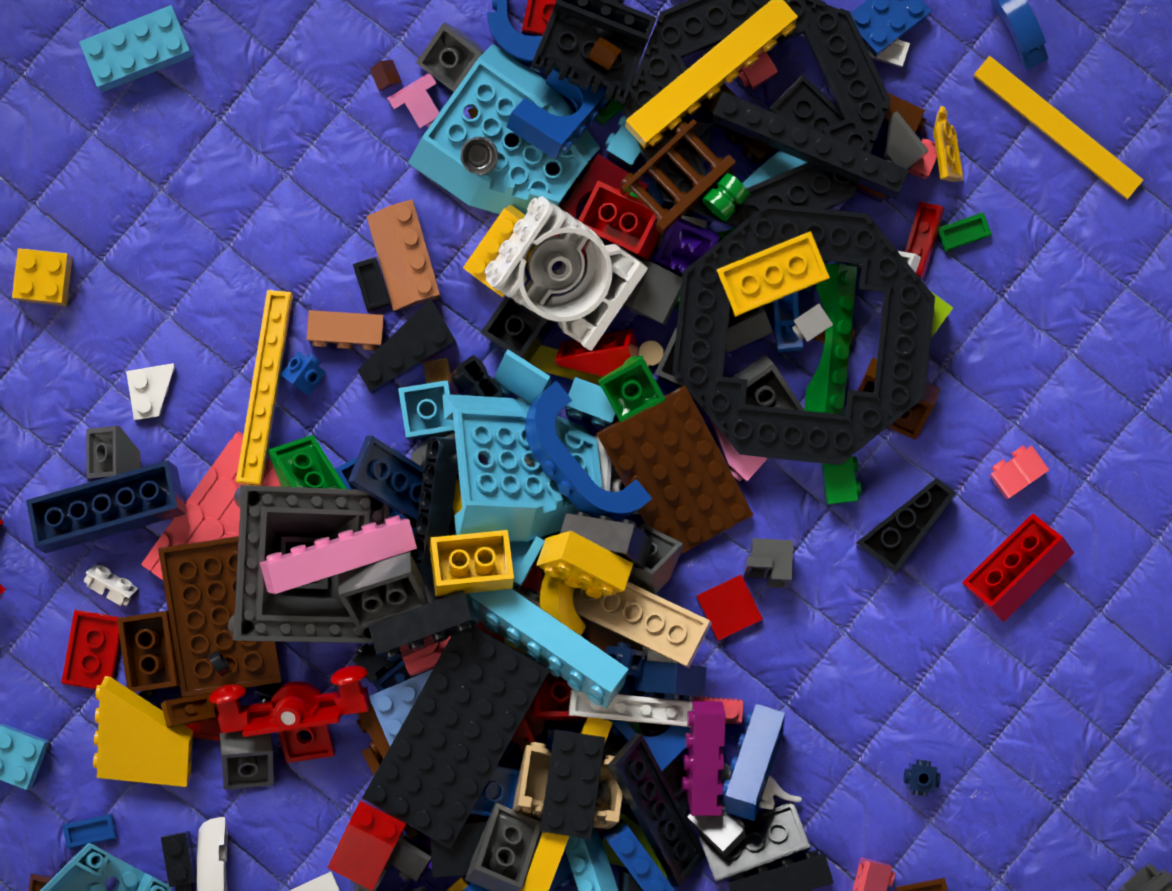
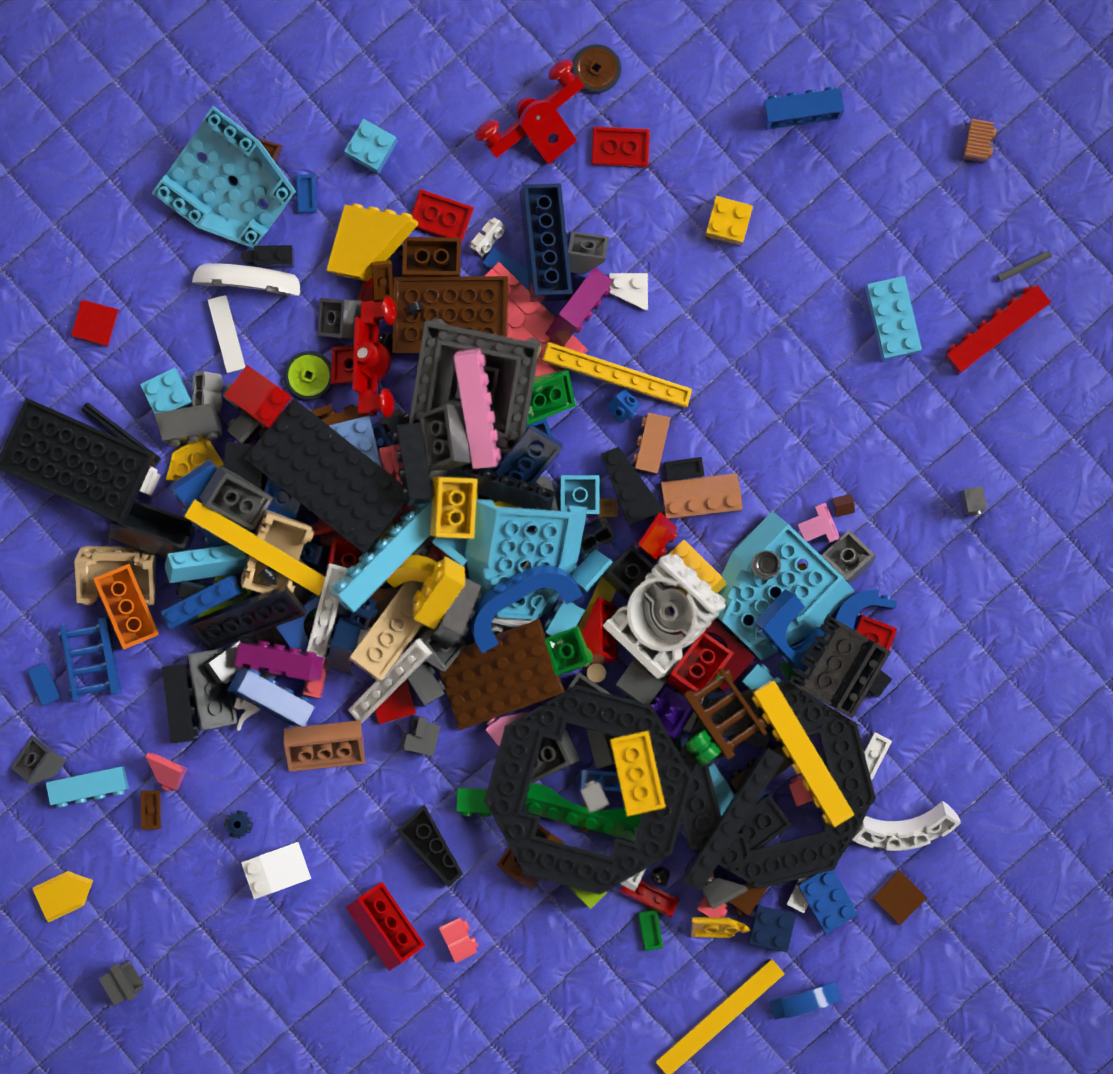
camera: 100 degrees right, 0 degrees up
black plate [539,730,605,840] -> none
reddish brown slope [587,37,621,71] -> none
none -> white slope [241,842,311,899]
none -> lime wheel [284,351,332,401]
none -> nougat slope [284,720,366,772]
none -> white tile [348,639,432,724]
none -> dark grey slope [398,648,446,707]
none -> blue tile [482,247,529,291]
none -> magenta wedge [545,267,613,347]
none -> red slope [637,512,678,561]
none -> black plate [651,866,670,886]
none -> dark blue brick [748,904,796,953]

